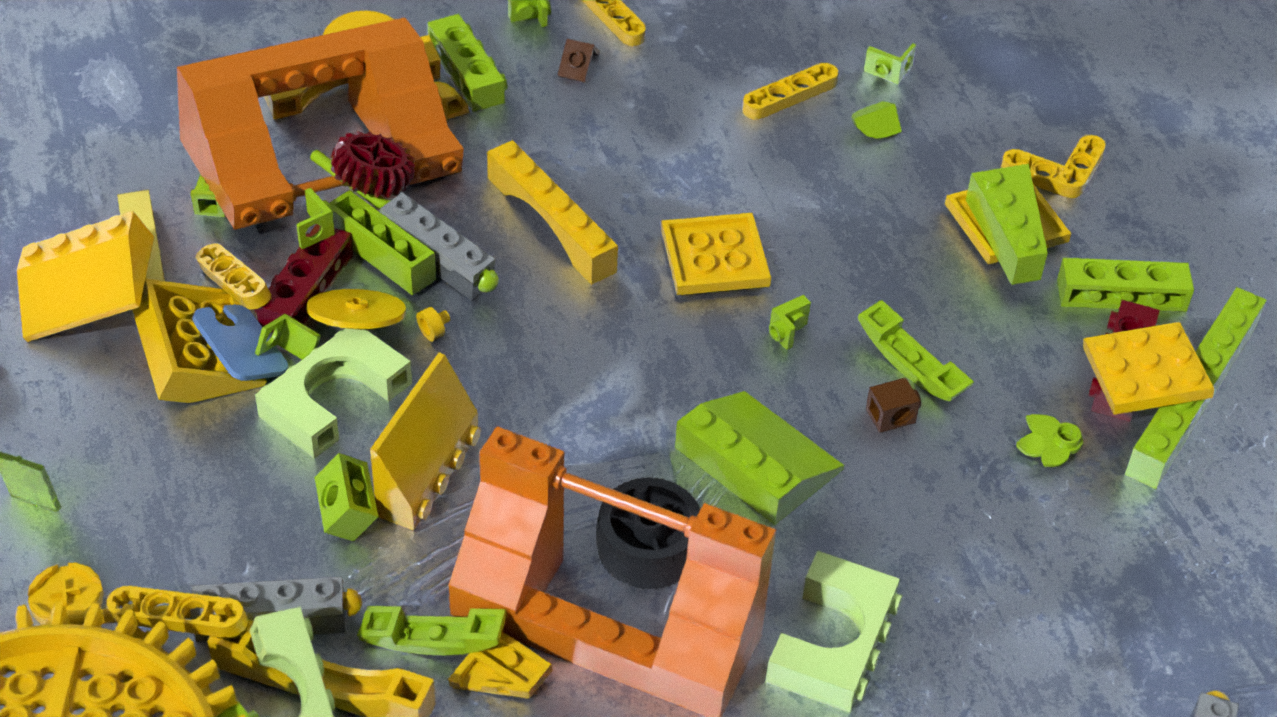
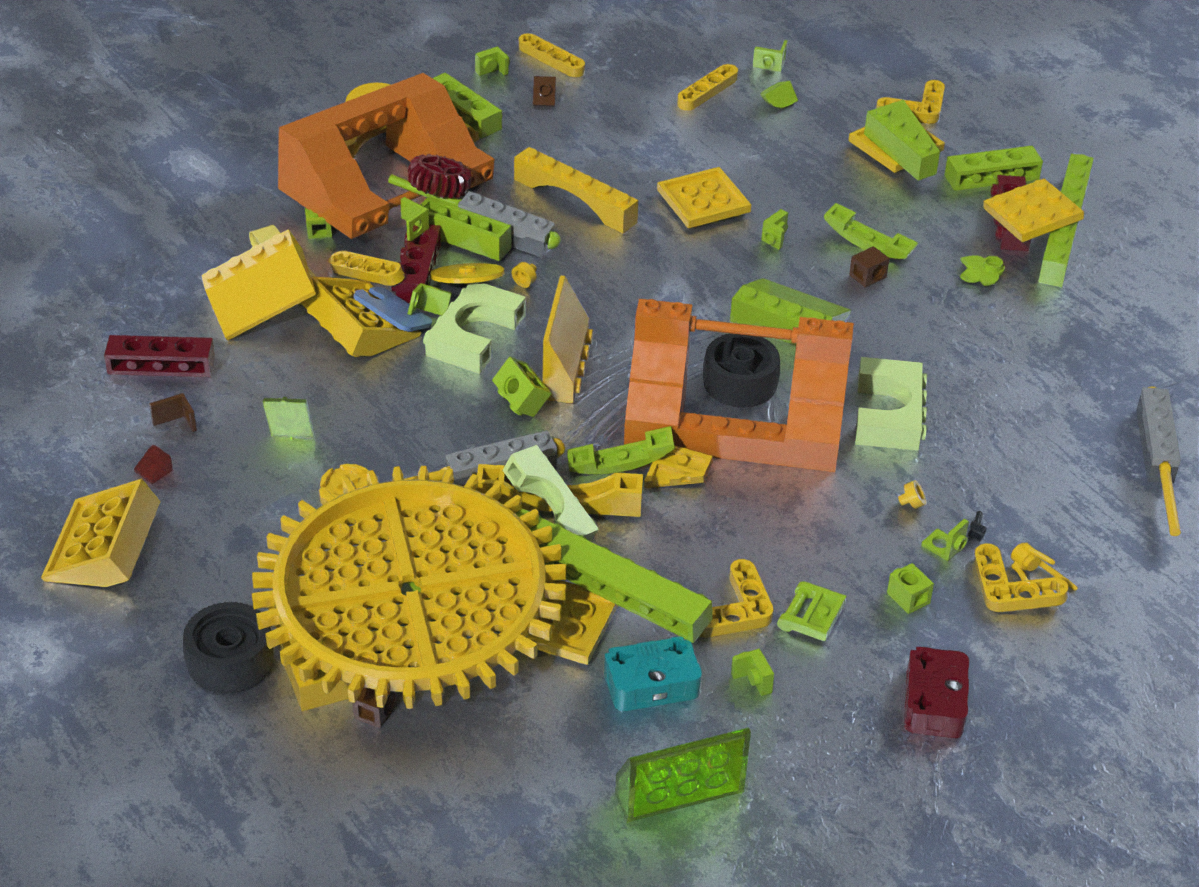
camera: 15 degrees left, 5 degrees down
yellow beam [106,586,248,638] -> none

